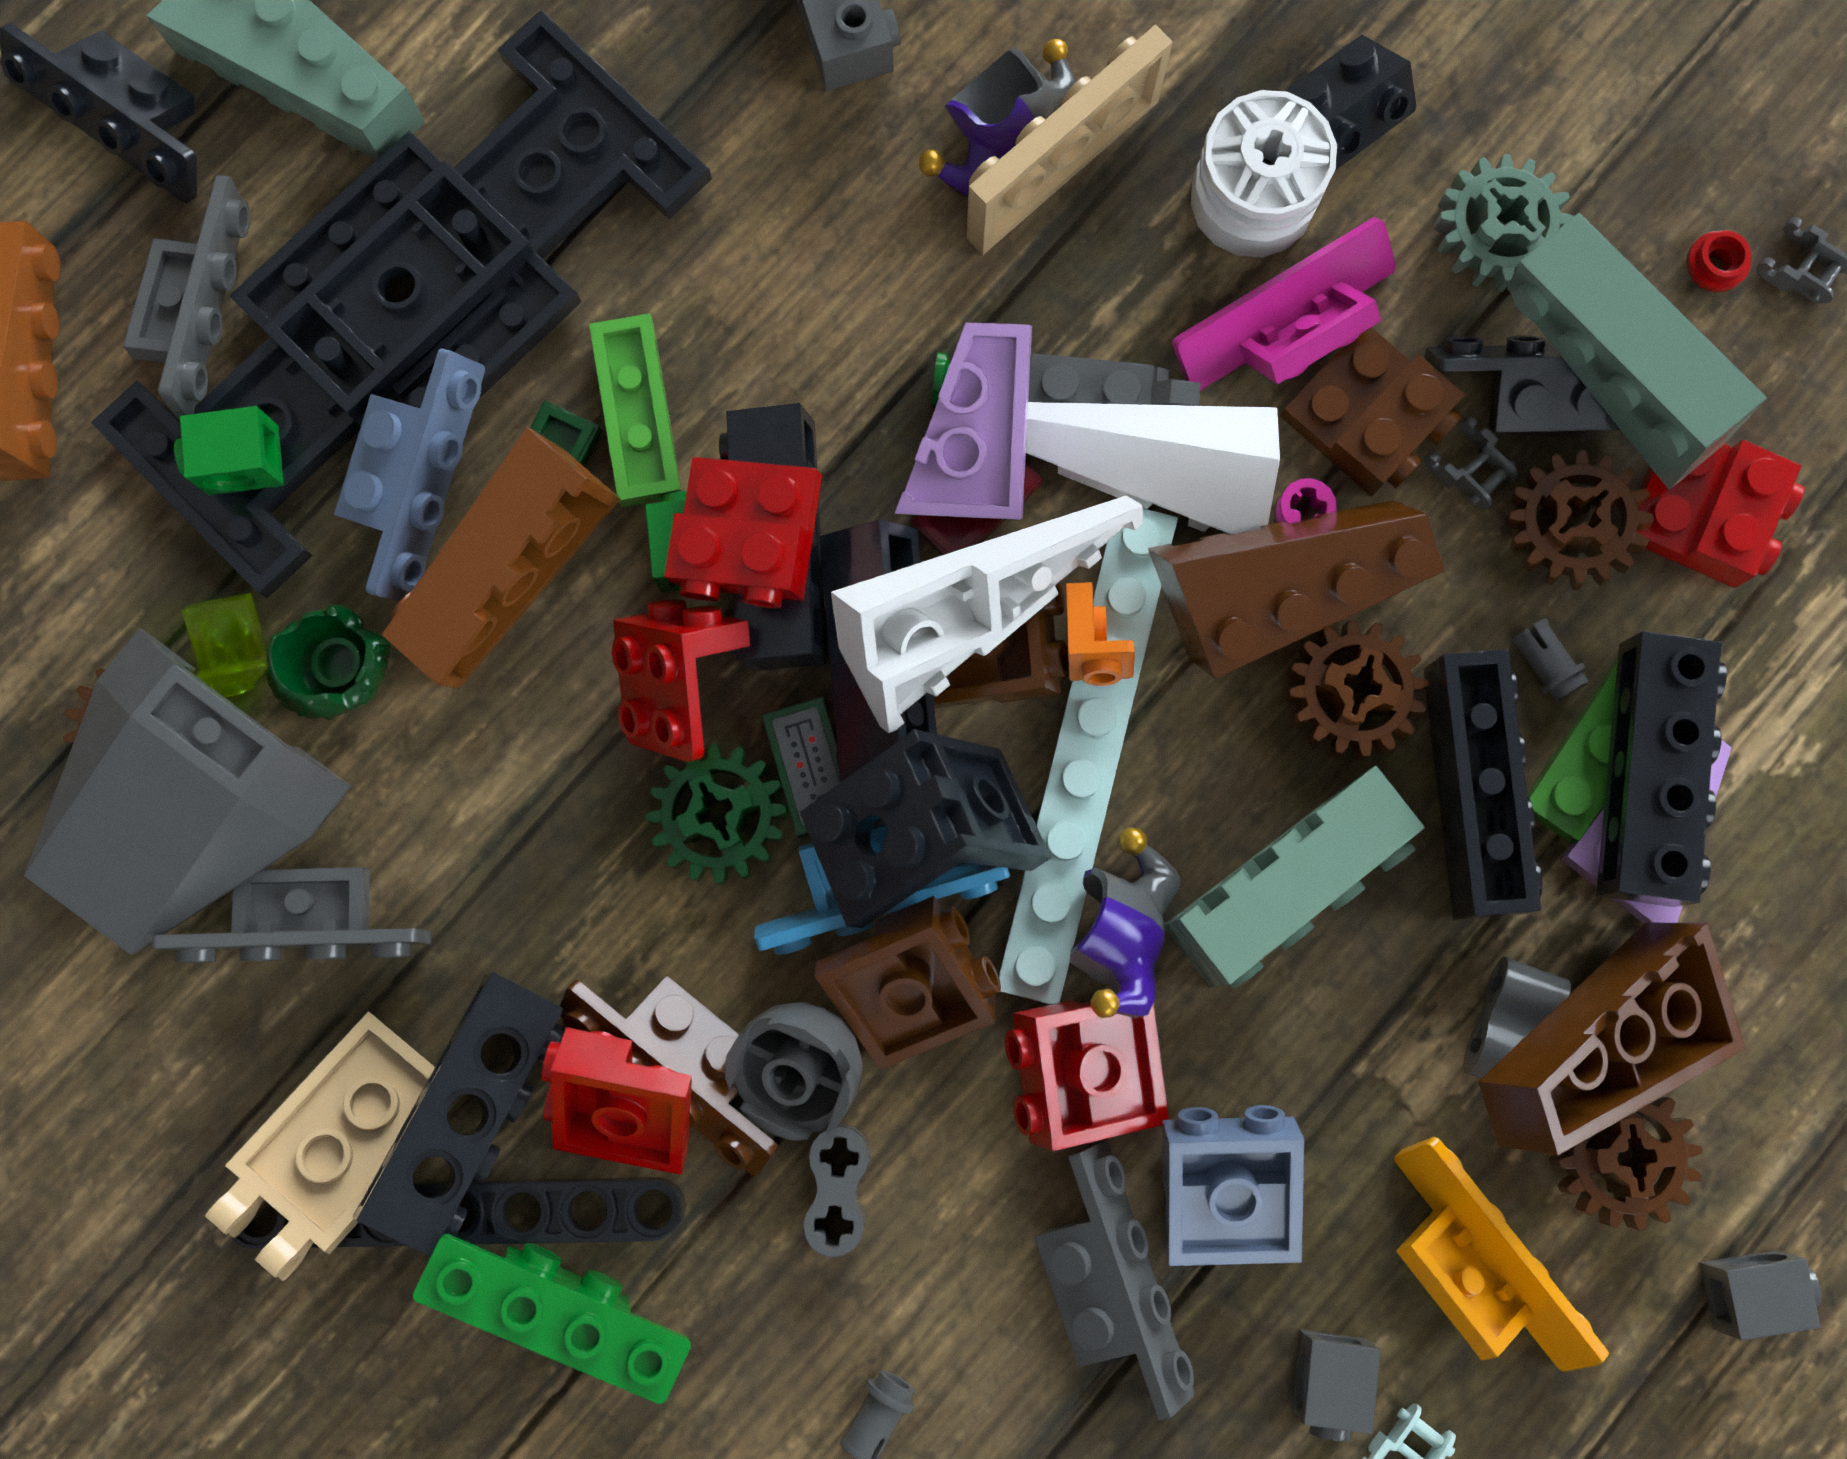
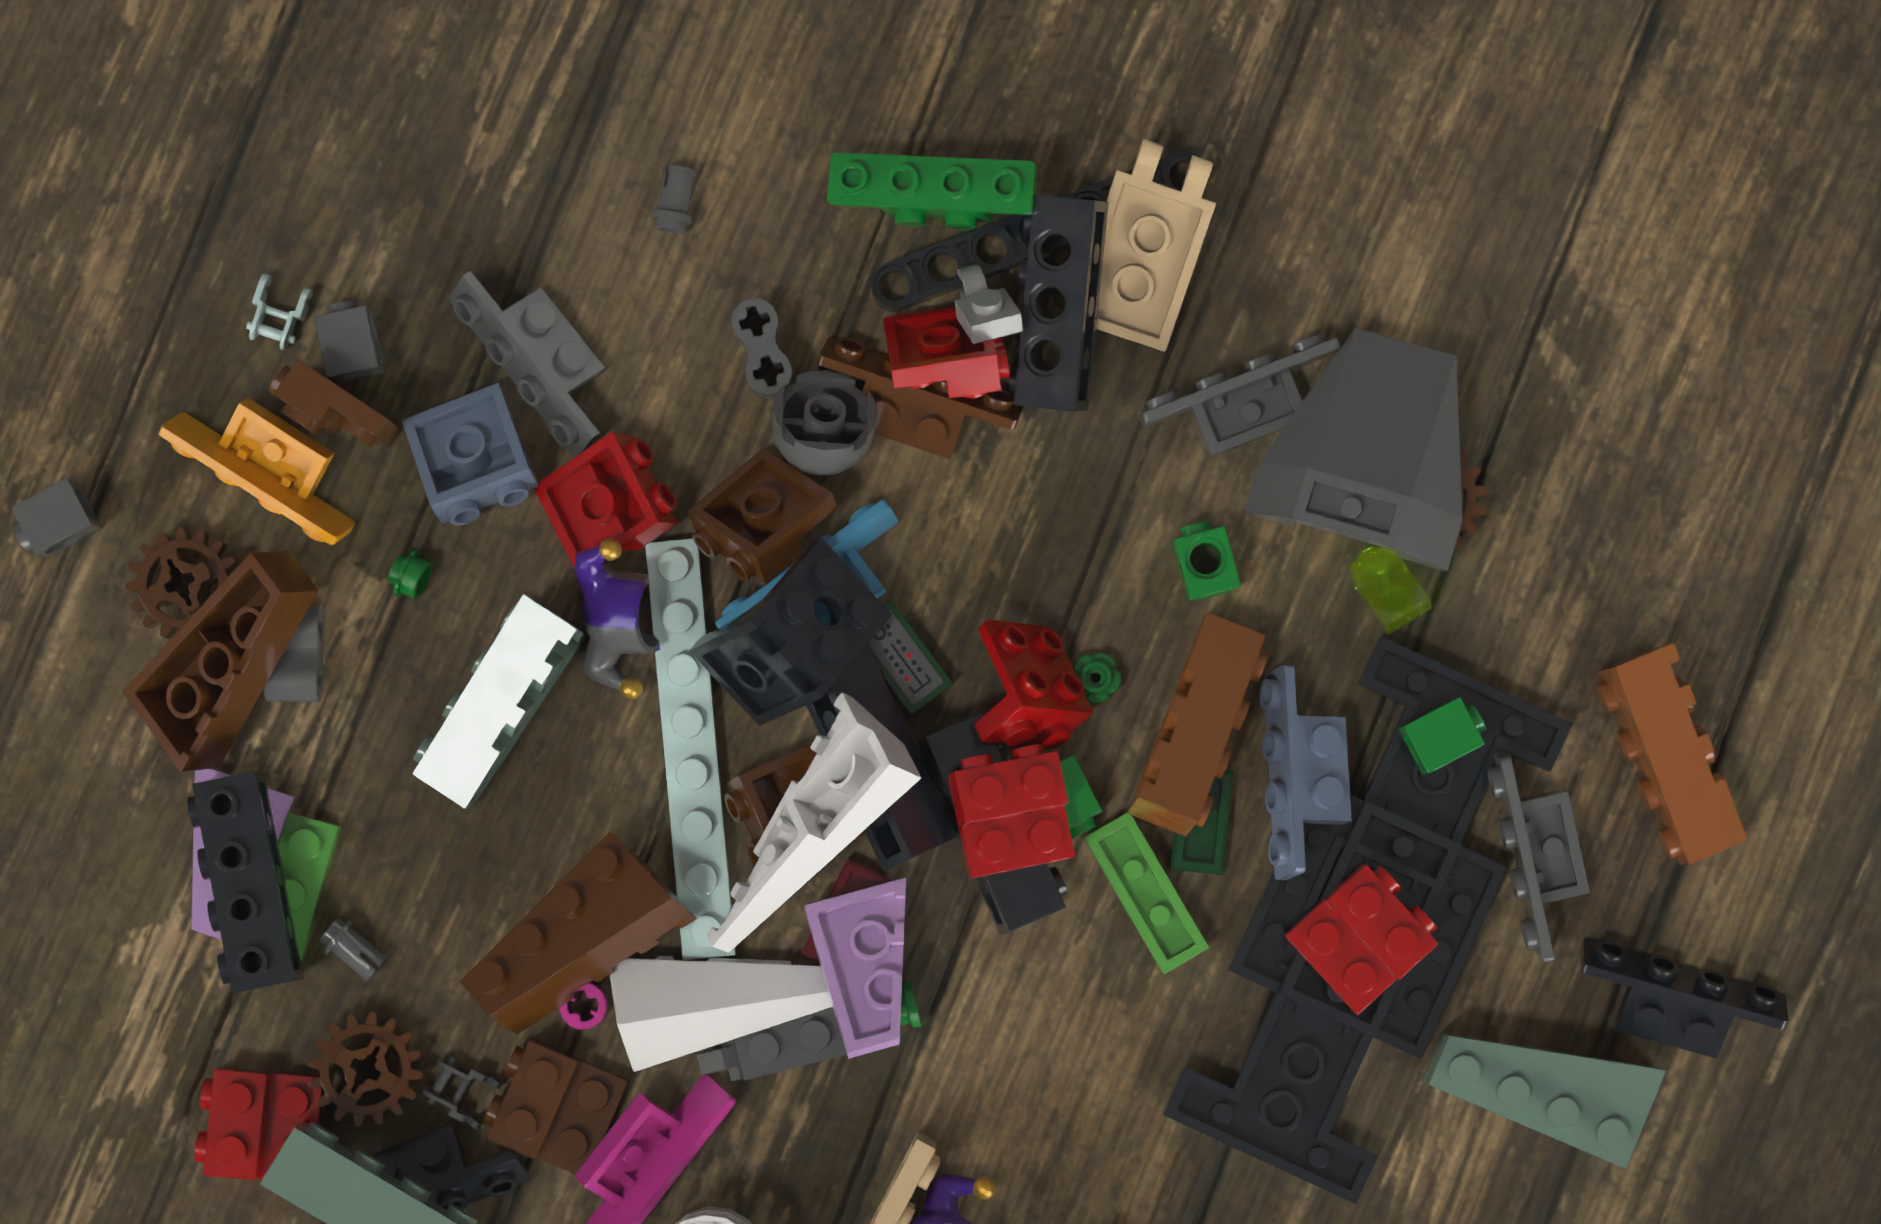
camera: 160 degrees right, 5 degrees up
dark green hair [264,605,391,720] -> none
dark green gear [646,744,788,885] -> none
orange bracket [1066,582,1135,686] -> none
reddish brown gear [1284,620,1429,760] -> none
black brick [1424,649,1543,920] -> none
none -> reddish brown plate [269,359,401,447]
none -> green plate [388,549,433,600]
none -> light grey plate [955,264,1023,344]
none -> green plate [1072,653,1121,704]
none -> green brick [1171,521,1241,604]
none -> red plate [1284,864,1438,1015]

